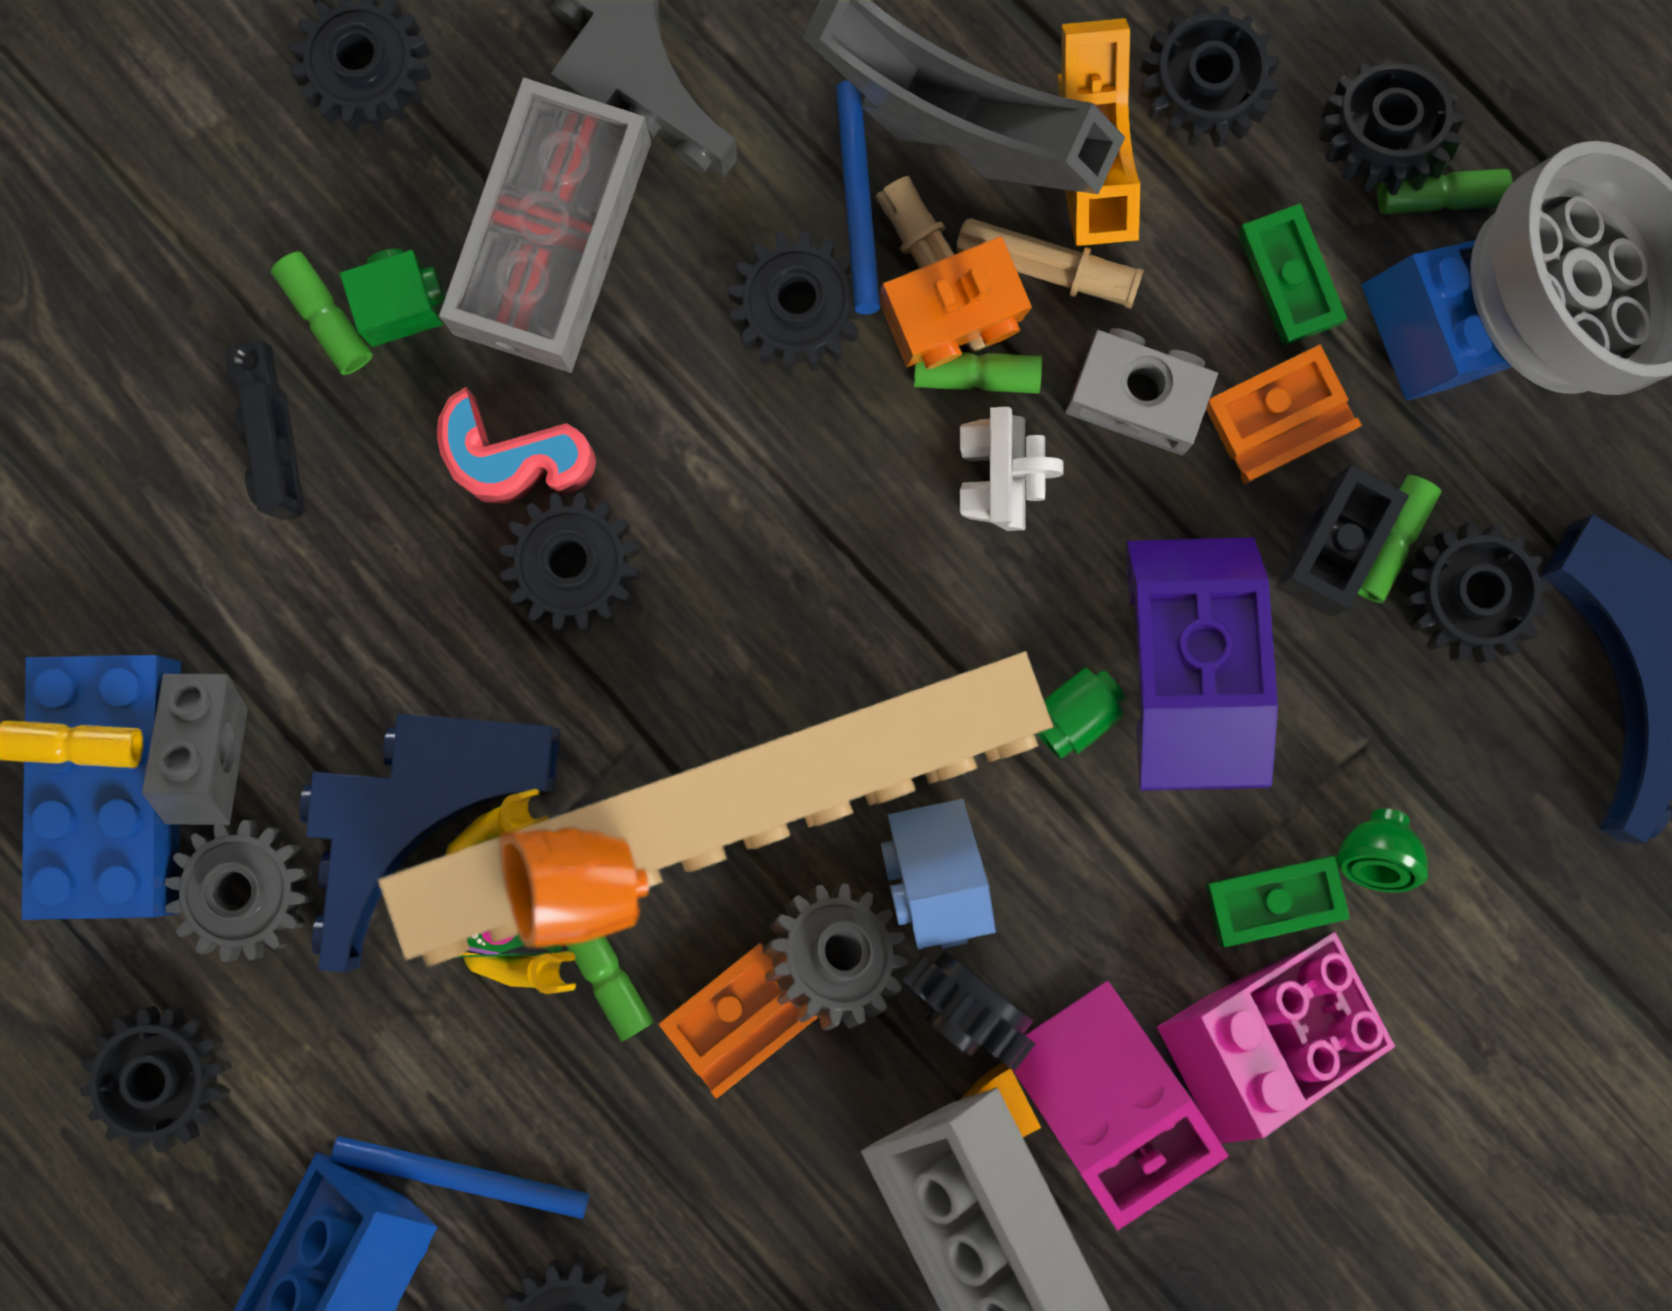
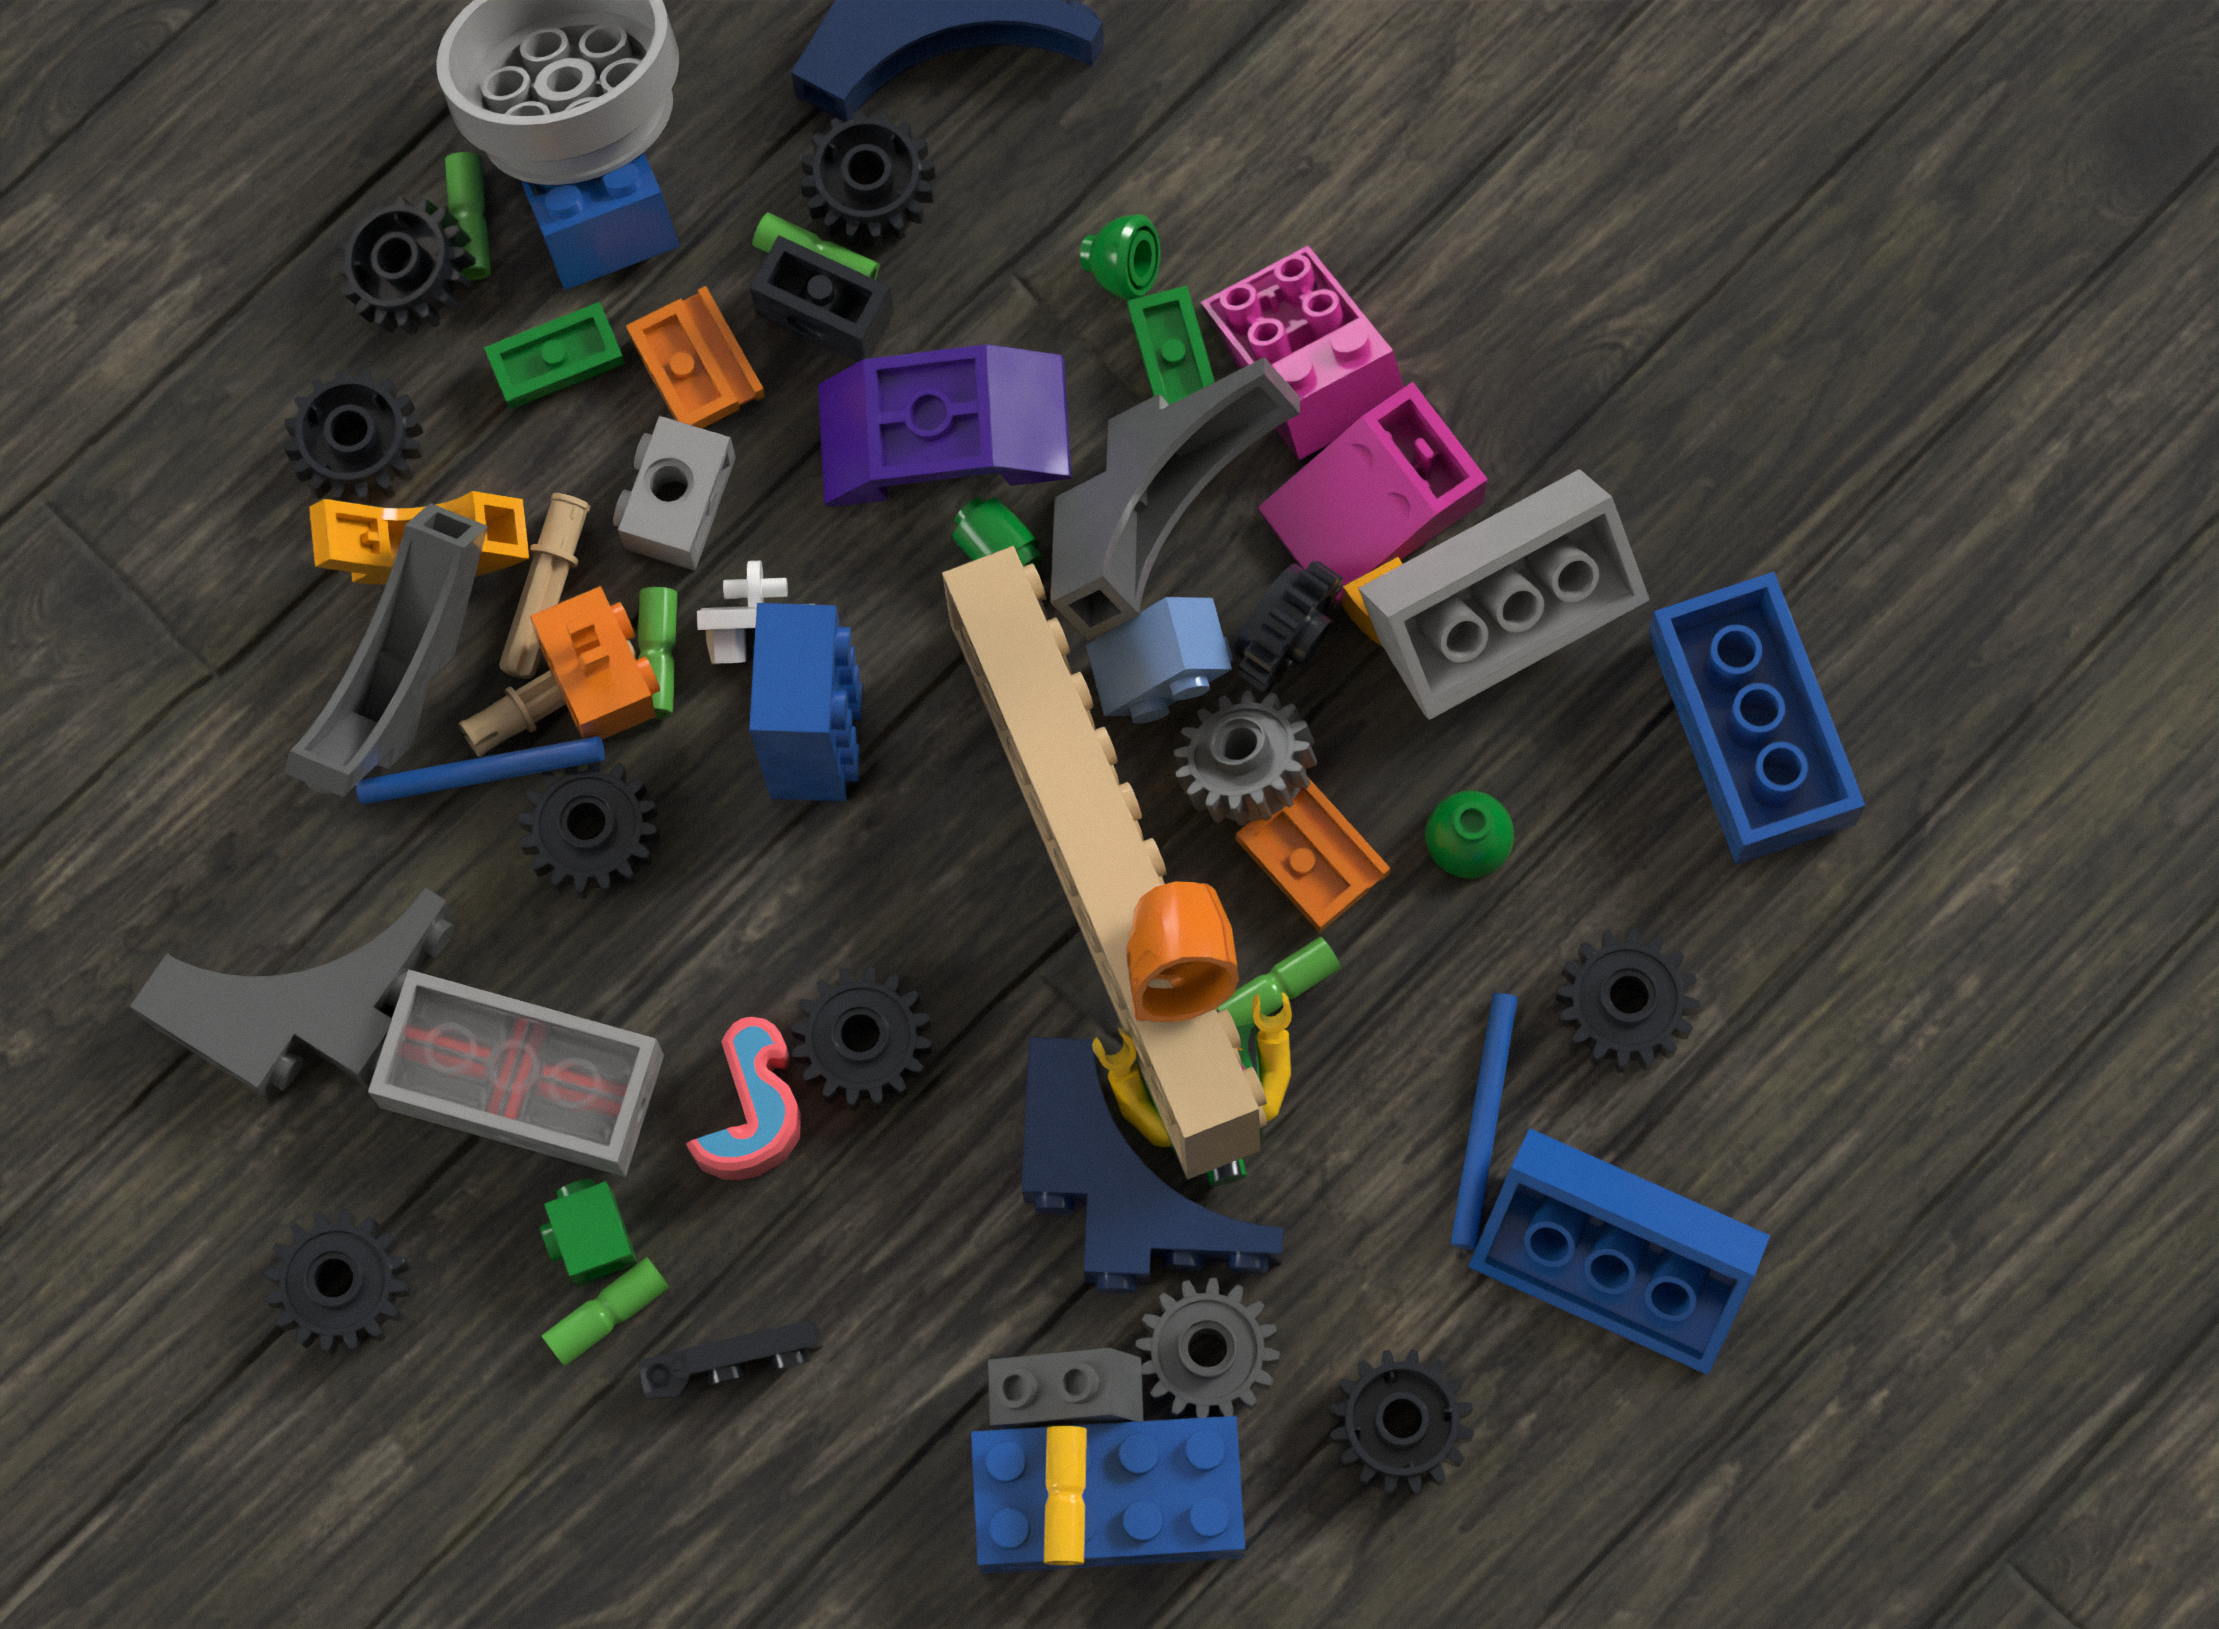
camera: 90 degrees left, 10 degrees down
none -> blue brick [749,603,864,801]
none -> dark grey arch [1050,357,1300,640]
none -> green brick [1425,790,1514,878]

